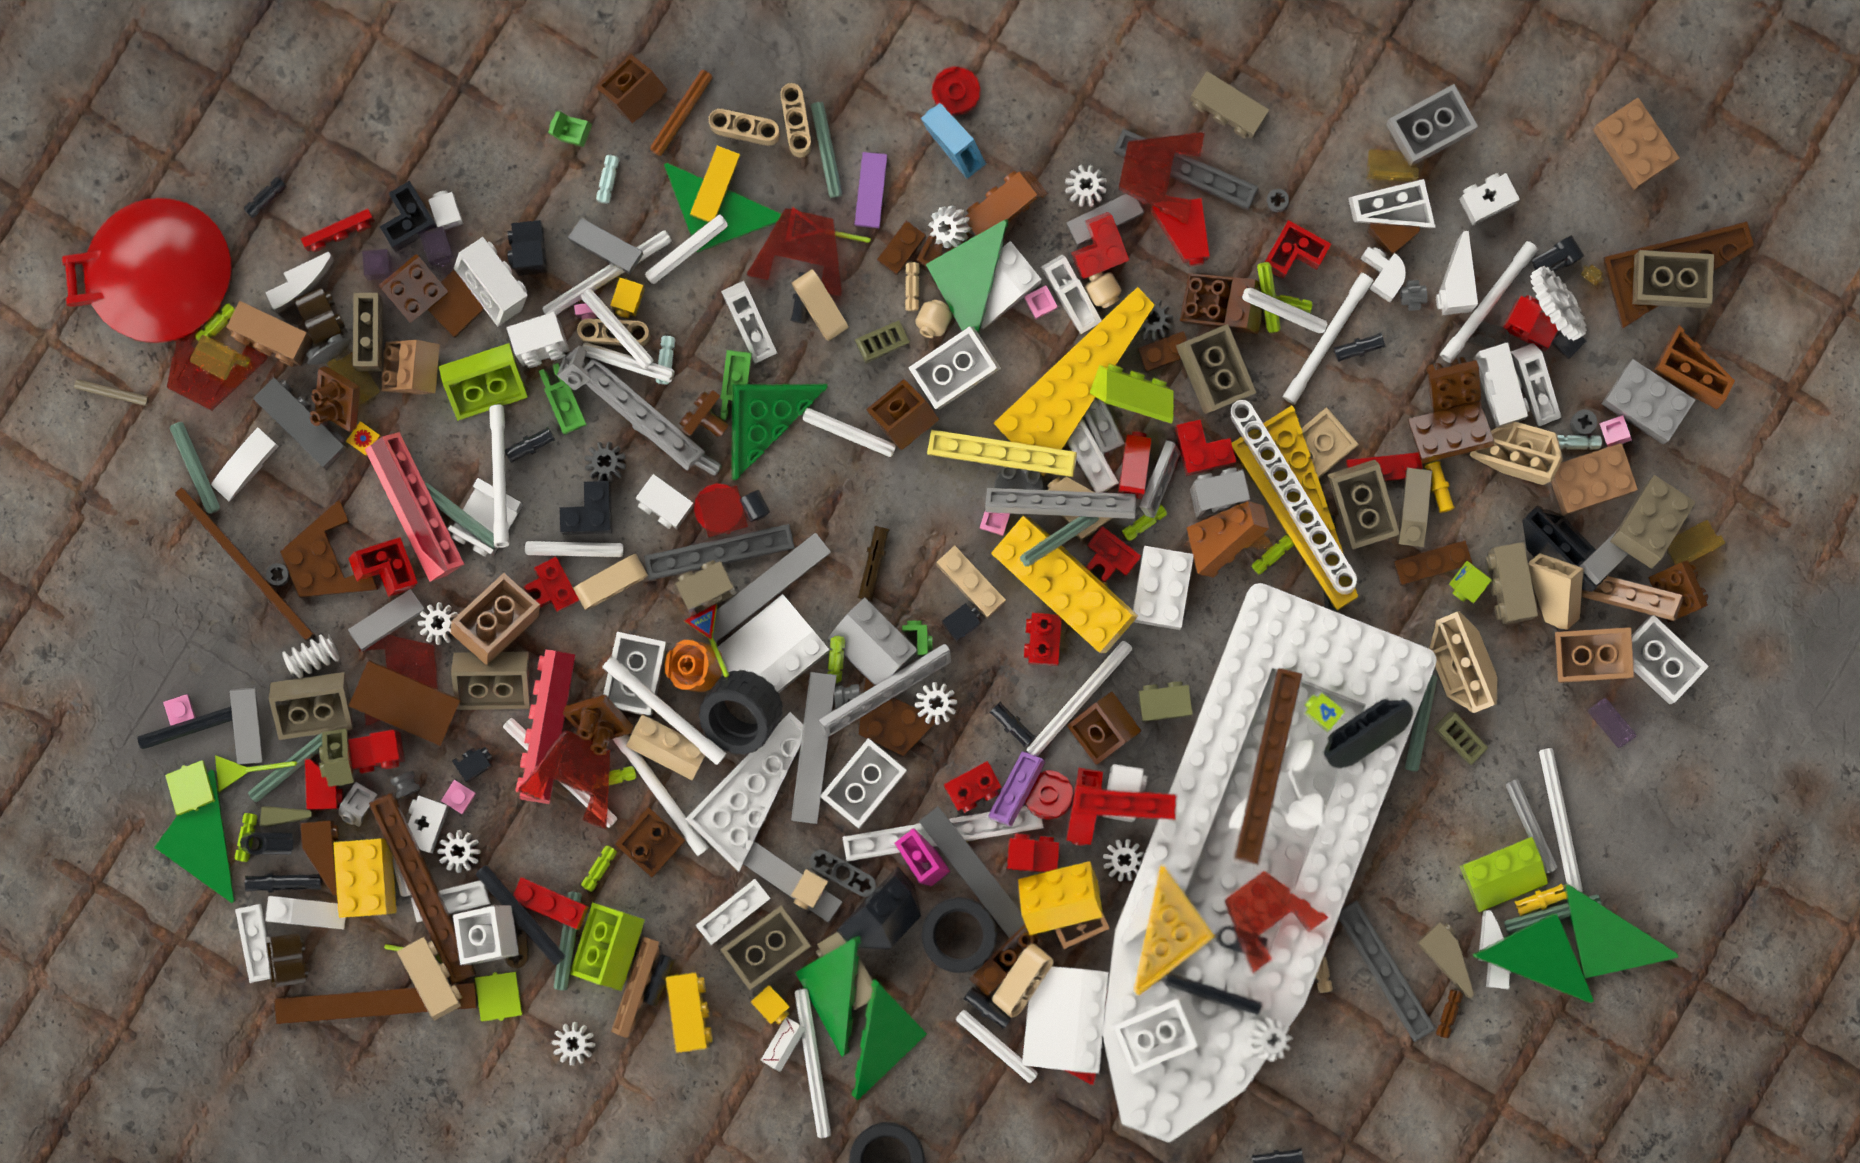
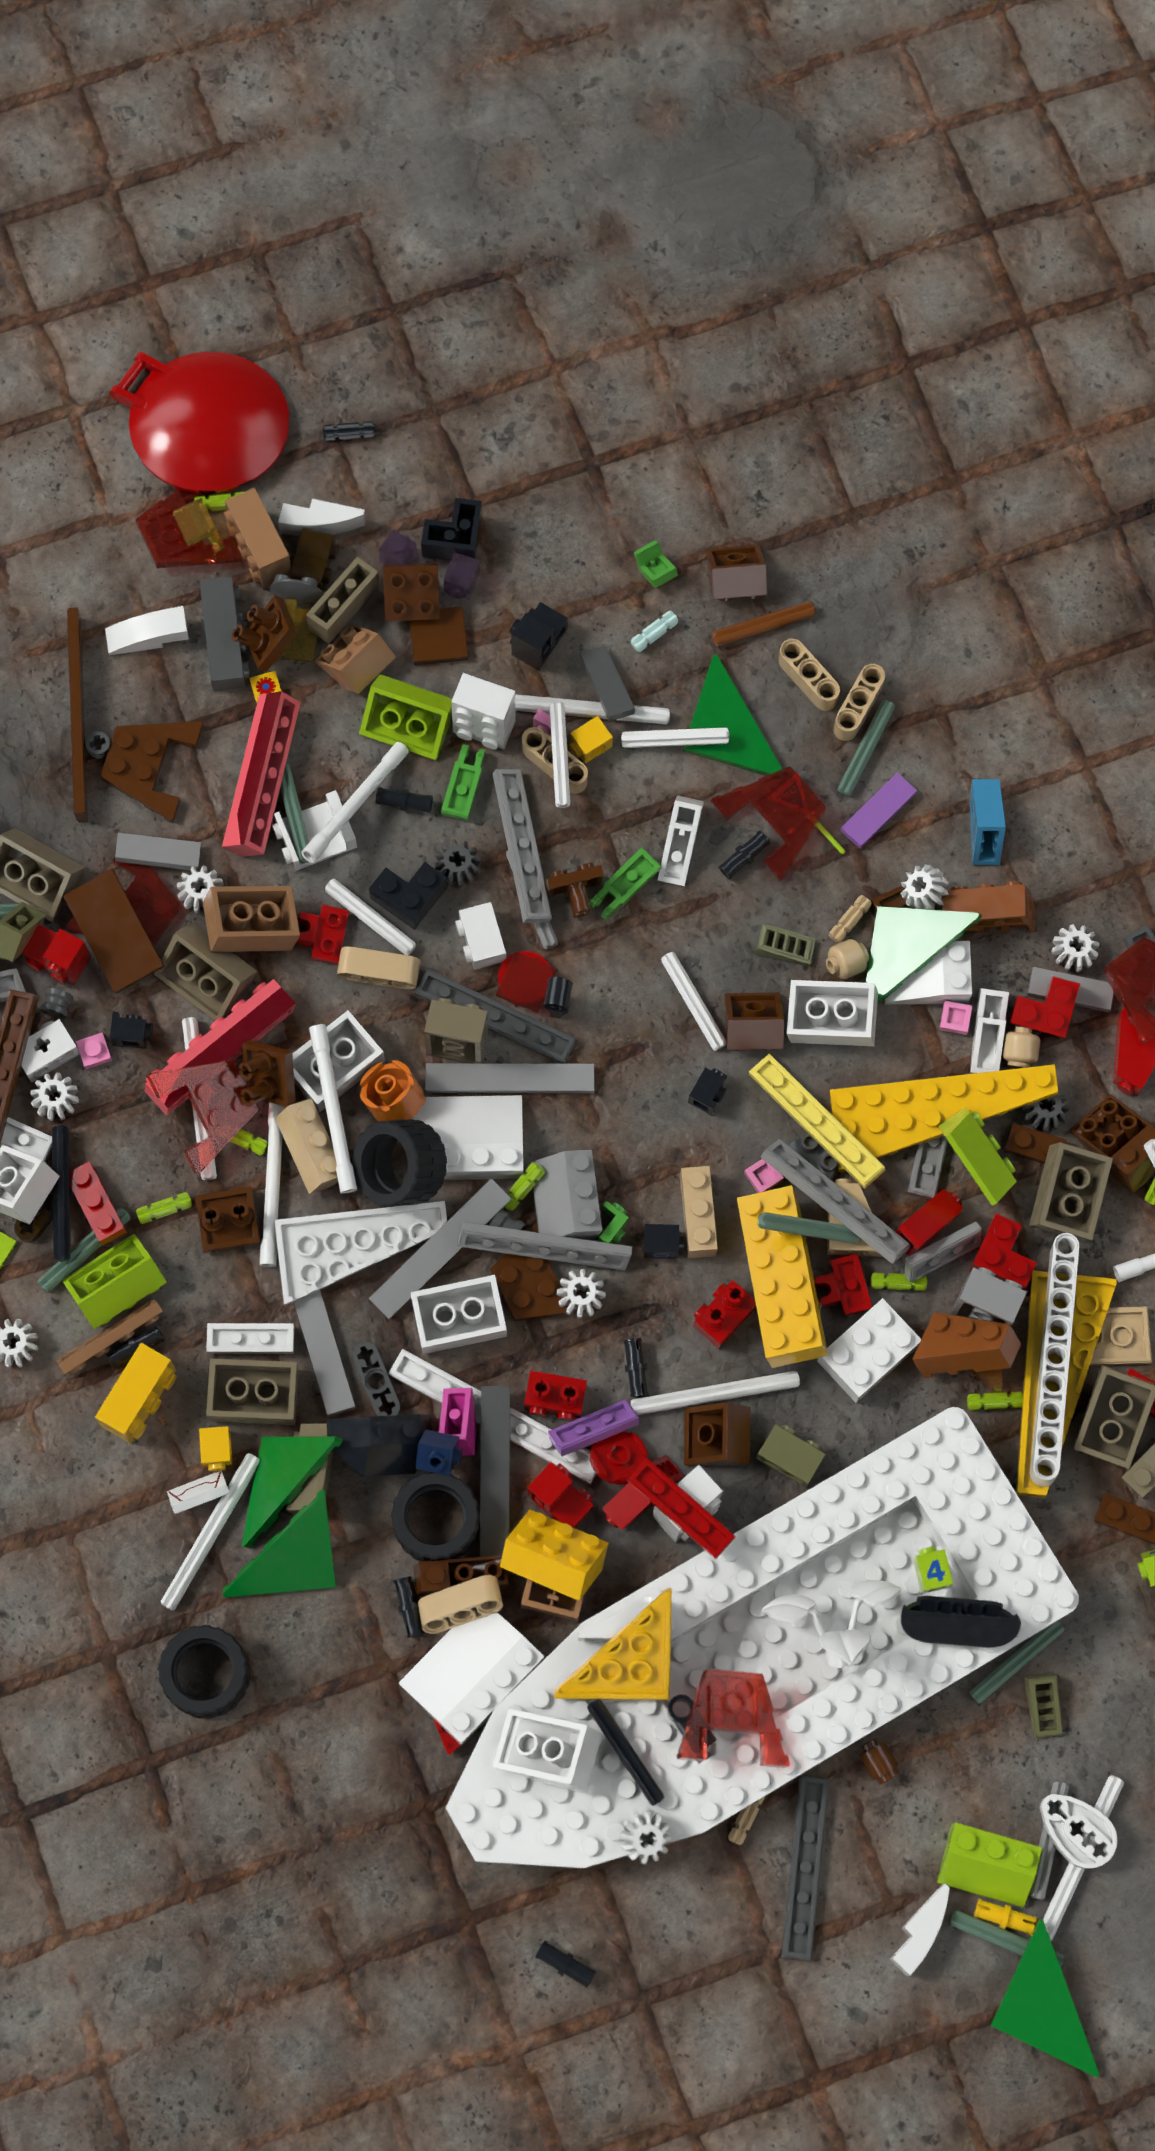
camera: 35 degrees right, 10 degrees down
dark tan bar [74,379,149,406] -> none
sand green axle [170,422,220,514] -> none
white piece [282,634,340,678] -> none
red plate [300,208,375,252] -> none
red brick [348,537,418,597] -> none
white brick [428,191,464,232] -> none
white brick [454,237,527,327] -> none
light grey bracket [557,345,591,390] -> none
white axle [582,342,675,382] -> none
light aqua axle [656,336,675,385] -> none
piece [684,604,729,678] -> none
yellow tile [690,146,740,222] -> none
green tile [731,383,827,480] -> none
tan beam [791,269,849,341] -> none
tan brick [791,870,828,910] -> none
dark brown pin [857,526,890,602] -> none
reddish brown plate [877,221,926,275] -> none
red tile [932,66,980,116] -> none
white axle [956,1010,1038,1083] -> none
white tile [1067,419,1119,493] -> none
white gear [1103,839,1145,881] -> none
reddish brown tile [1233,667,1303,865] -> none
dark tan slope [1416,922,1474,998] -> none
tan wedge [1429,611,1497,713] -> none
reddish brown axle [1436,990,1463,1039] -> none
green tile [1473,913,1594,1003] -> none
none -> dark blue brick [416,1430,462,1476]
none -> black brick [688,1067,727,1116]
none -> reddish brown brick [859,1738,900,1785]
none -> white piece [1040,1794,1117,1869]

